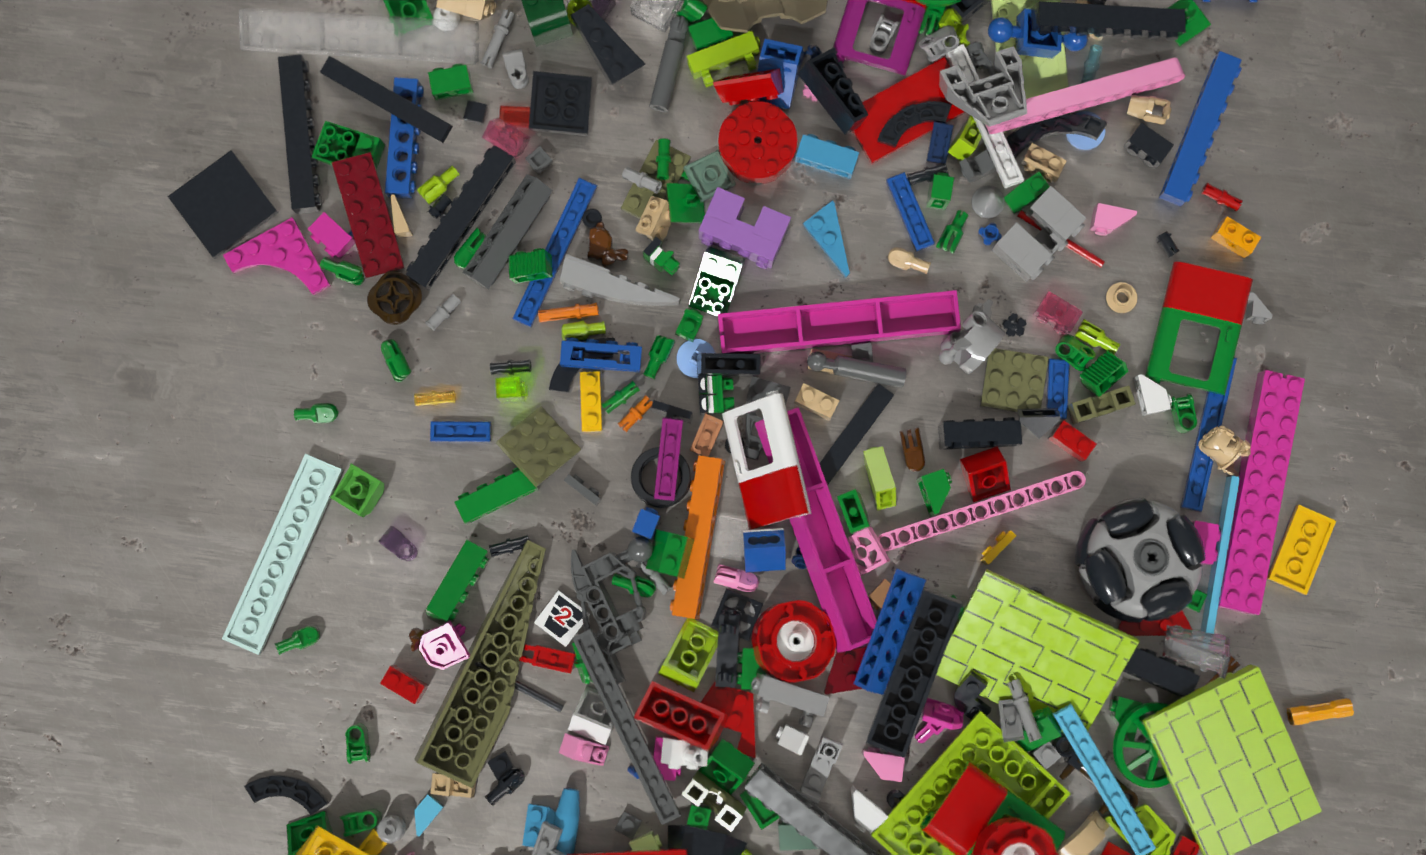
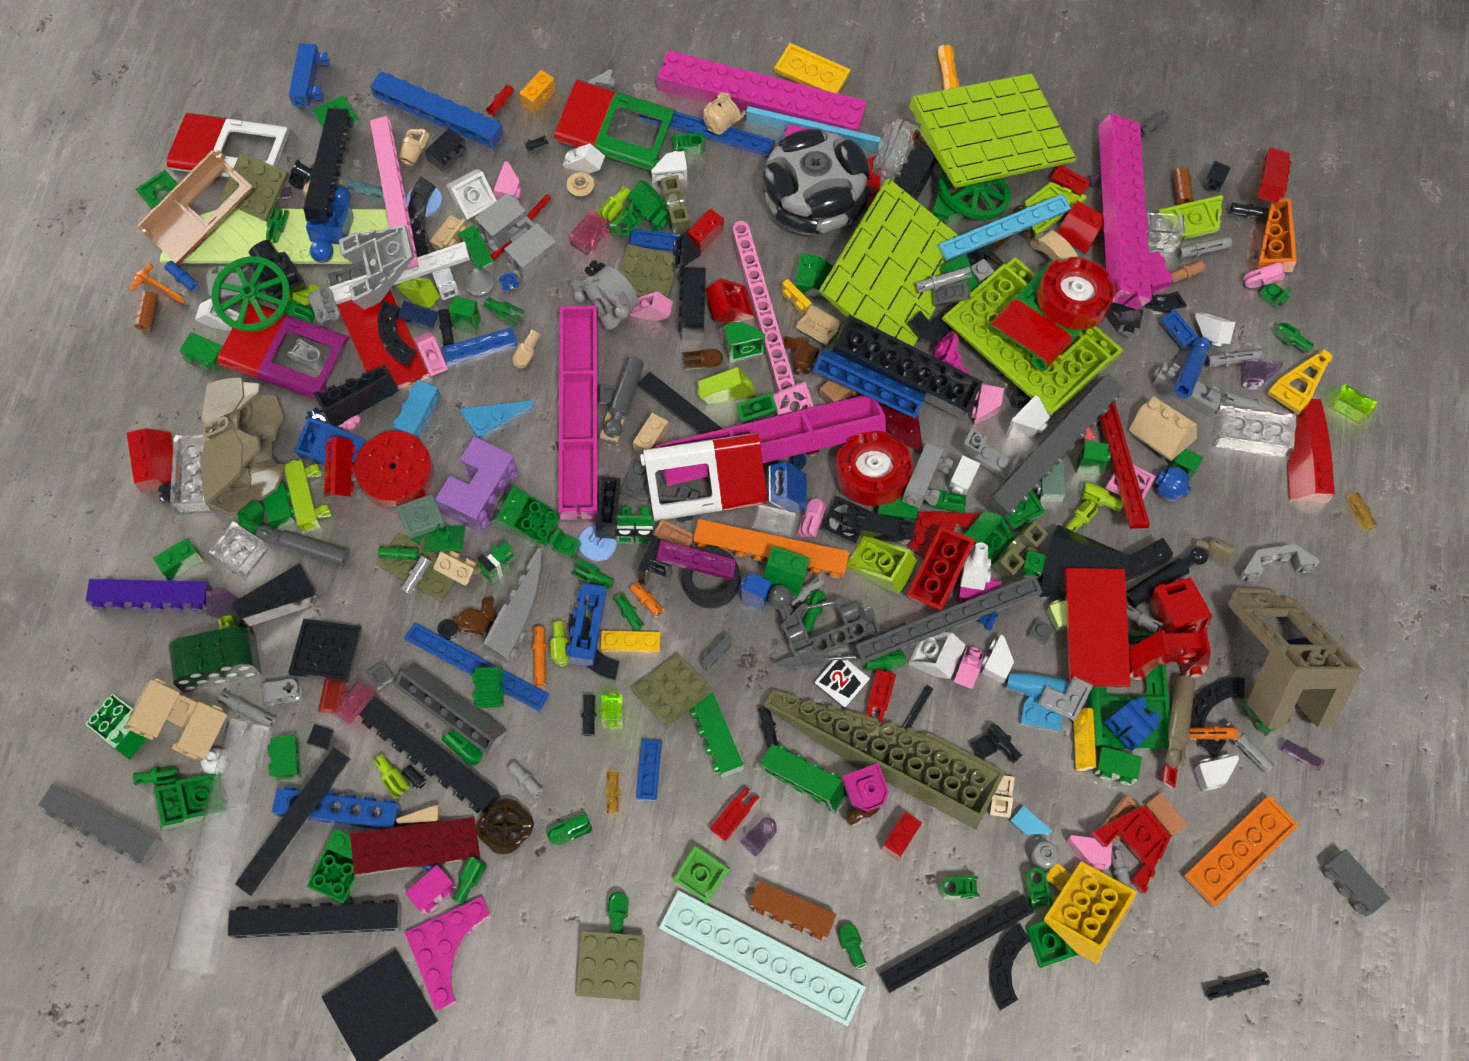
camera: 90 degrees left, 15 degrees down
none -> bright pink slope [414,331,448,376]
none -> white slope [446,169,497,220]
none -> white slope [563,144,605,174]
none -> olive plate [576,930,645,1001]
none -> bright pink slope [629,291,673,321]
none -> green plate [652,209,669,232]
none -> red hinge [710,787,760,843]
none -> dark orange brick [750,881,837,941]
none -> reddish brown animal [783,336,820,375]
none -> green slope [795,253,833,300]
none -> tan bracket [796,305,841,346]
none -> black plate [879,894,1034,994]
none -> green arm [925,489,967,513]
none -> white slope [981,635,1014,684]

